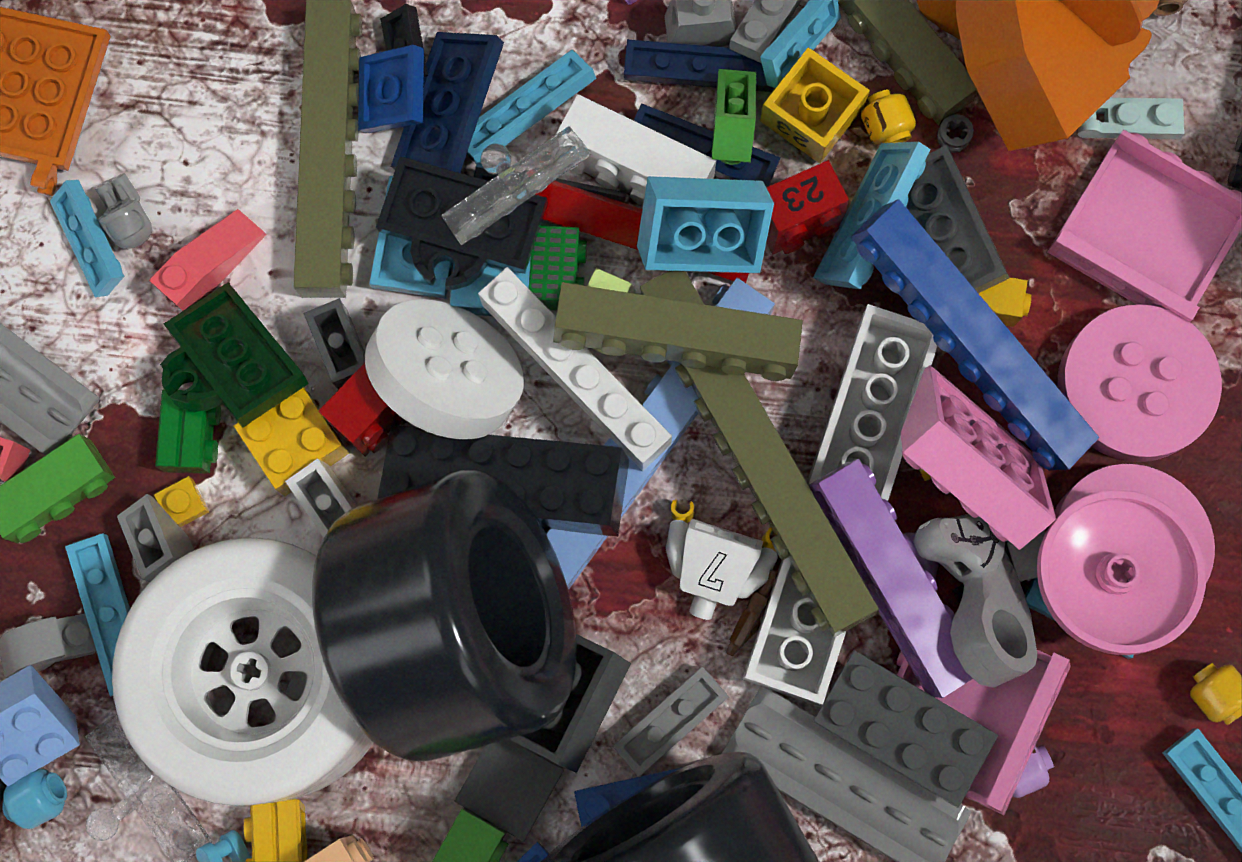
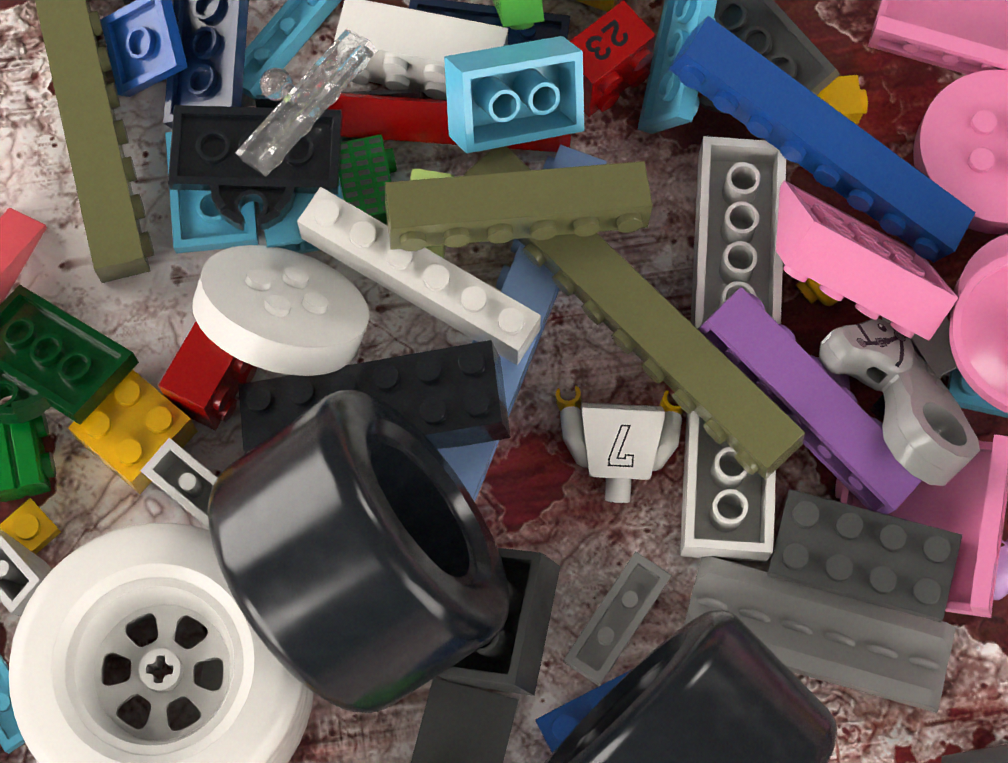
camera: 20 degrees left, 5 degrees down
dark grey brick [303,298,365,390] -> none
reddish brown hand [726,570,778,656] -> none

